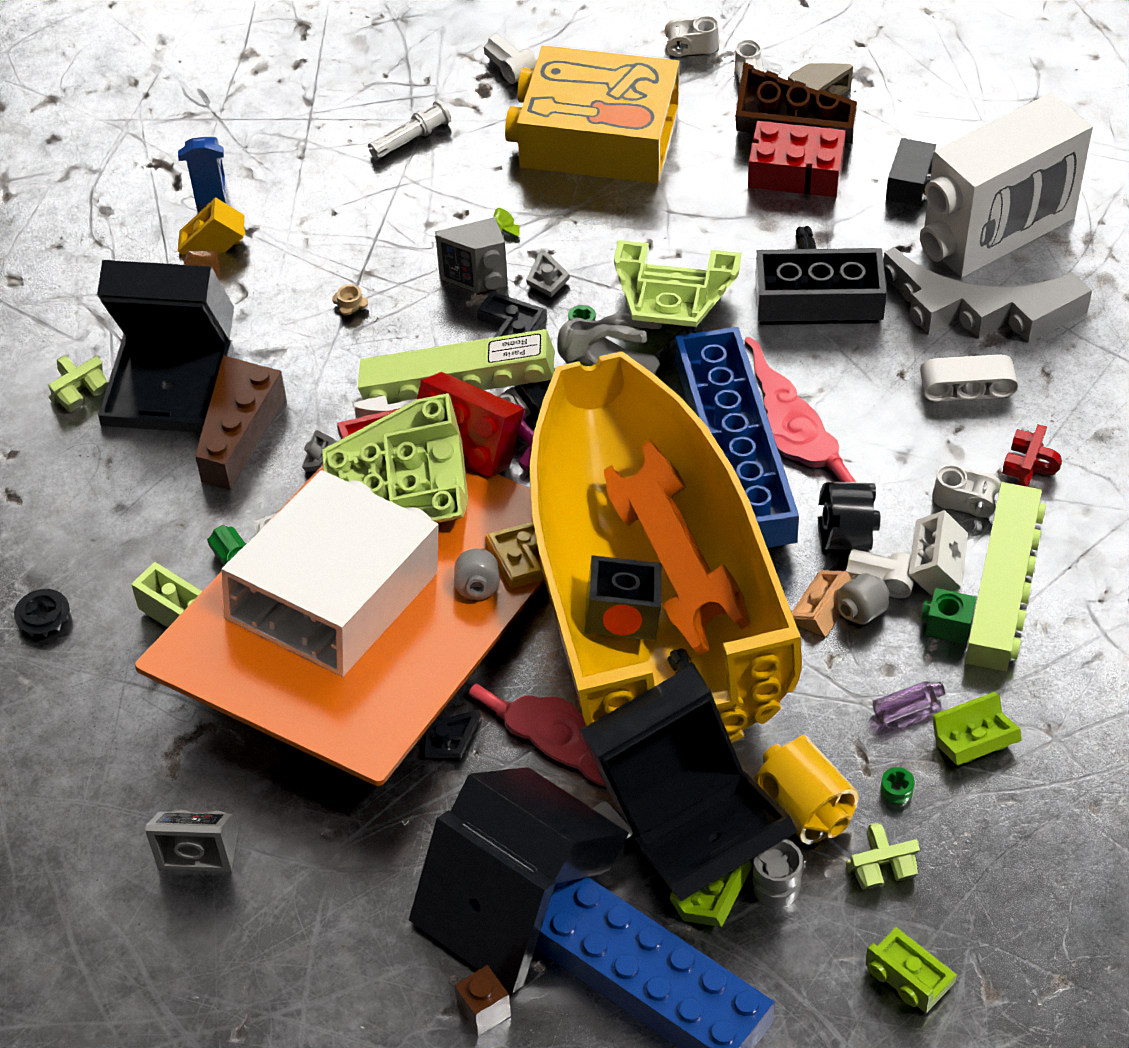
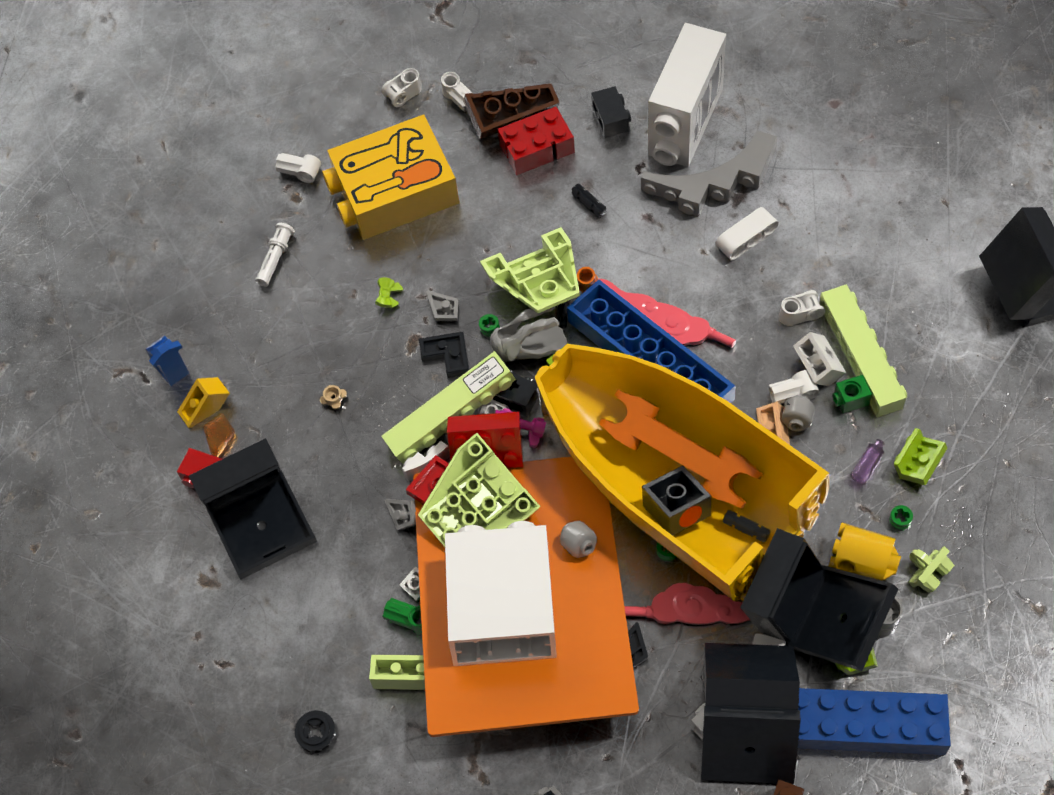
camera: 30 degrees left, 10 degrees up
yellowish green hips [48,355,108,412] -> none
reddish brown wedge [195,355,286,490] -> none
light grey slope [435,217,508,293] -> none
yellow tile [485,522,543,589] -> none
black brick [755,248,887,321] -> none
slope [788,63,853,96] -> none
black brick [818,482,881,551] -> none
lime bracket [865,927,957,1013] -> none
red hips [1002,424,1062,487] -> none
none -> orange piece [577,267,599,293]

